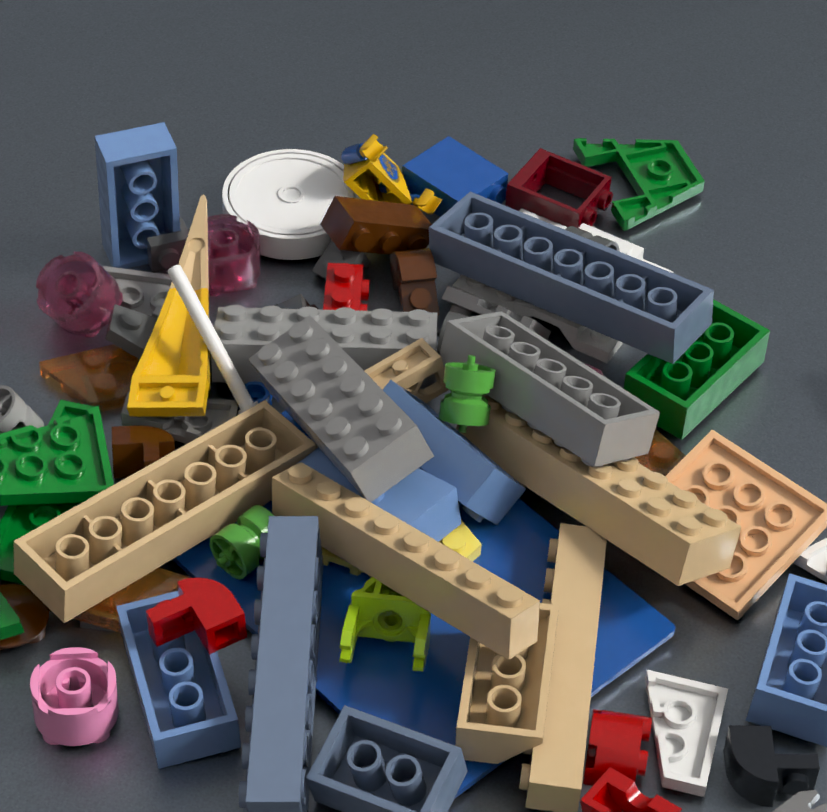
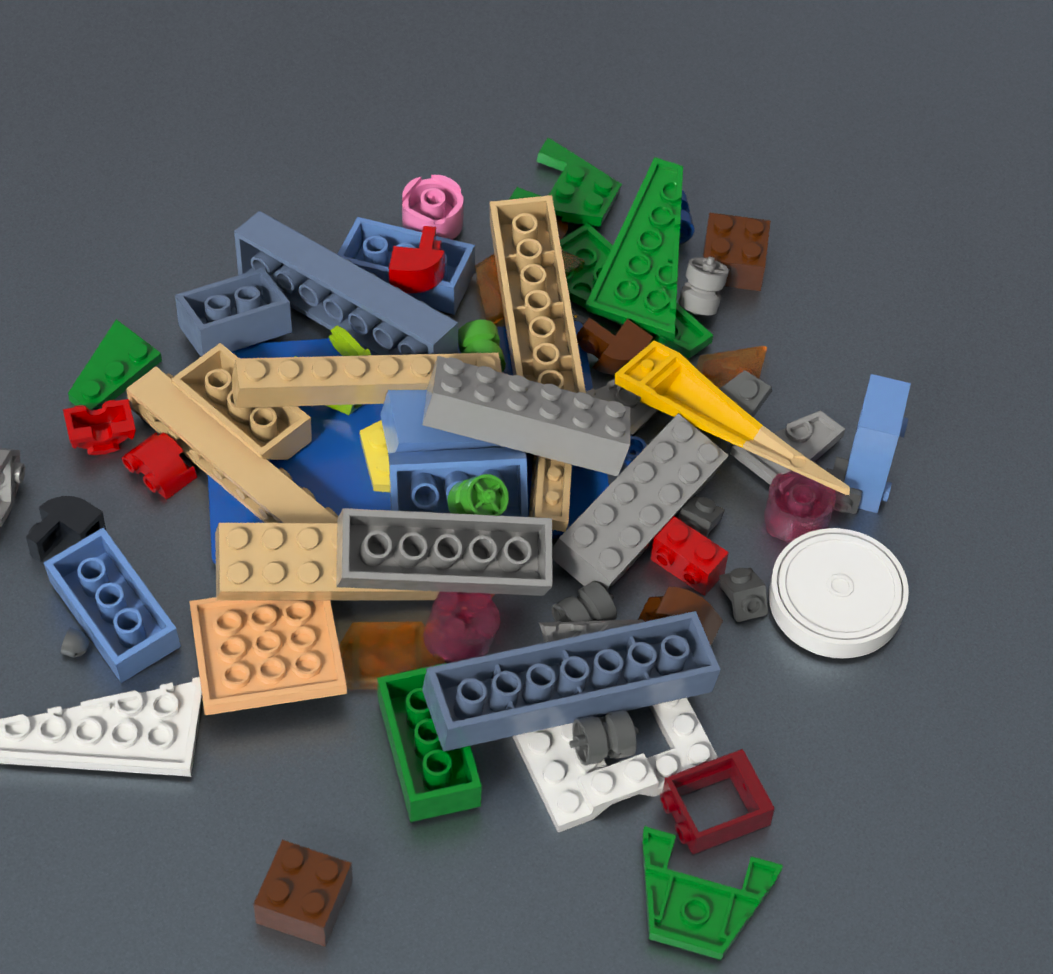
camera: 125 degrees right, 10 degrees up
clear pink brick [36,251,123,337] -> none
white piece [167,265,259,414] -> none
reddish brown brick [320,196,432,255] -> none
torso [341,134,442,215] -> none
blue brick [402,136,508,217] -> none
white wing [645,670,728,797] -> none

